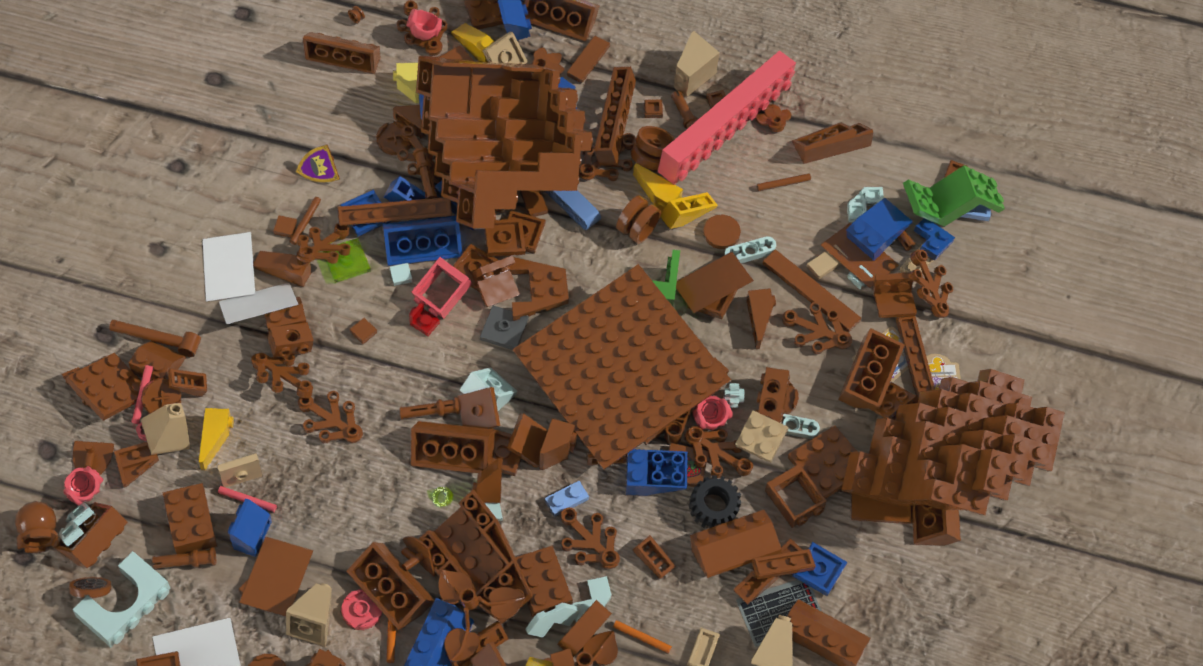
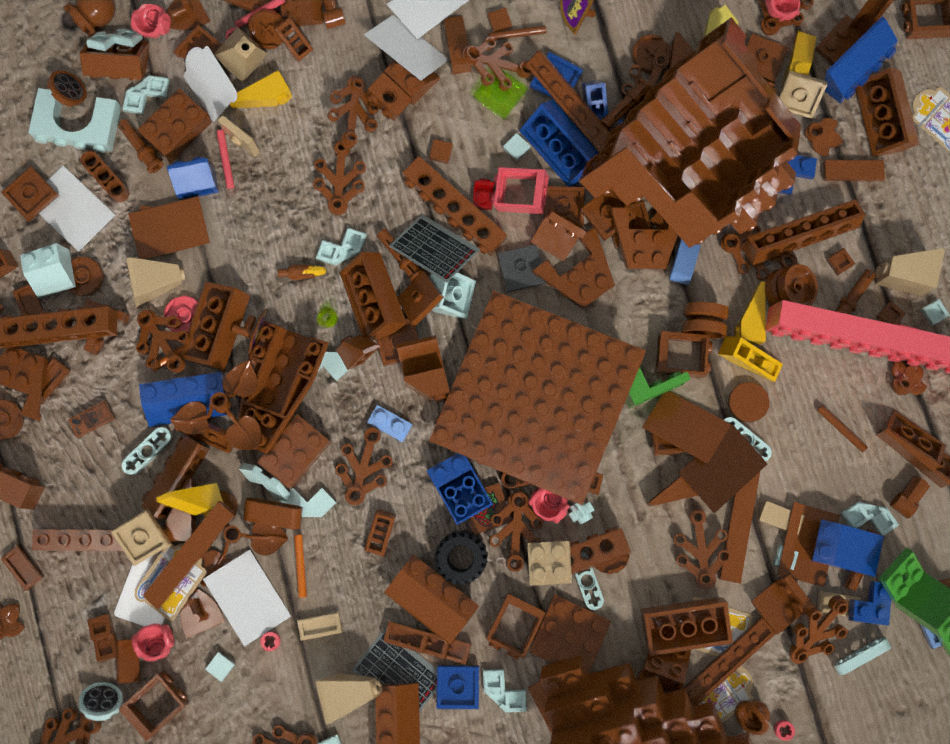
camera: 60 degrees right, 20 degrees up
dark orange tile [752,549,816,580] -> none
none -> dark orange beam [80,151,130,202]
none -> light aqua tile [122,75,170,115]
none -> dark orange plant [136,310,191,373]
none -> white sticker [184,46,237,122]
none -> dark orange piece [278,264,326,280]
none -> light aqua tile [316,228,367,266]
none -> sticker [389,214,480,282]
none -> dark orange brick [403,156,507,256]
none -> light aqua tile [483,669,527,712]
none -> dark orange wing [609,207,678,269]
none -> dark orange window [655,331,712,378]
none -> reddish brown sticker [678,424,767,514]
none -> dark orange hat [735,700,770,735]
none -> coral bush [774,720,795,741]
none -> light aqua beam [833,637,891,676]
none -> dark orange piece [890,476,930,519]
none -> light aqua tile [920,299,950,327]

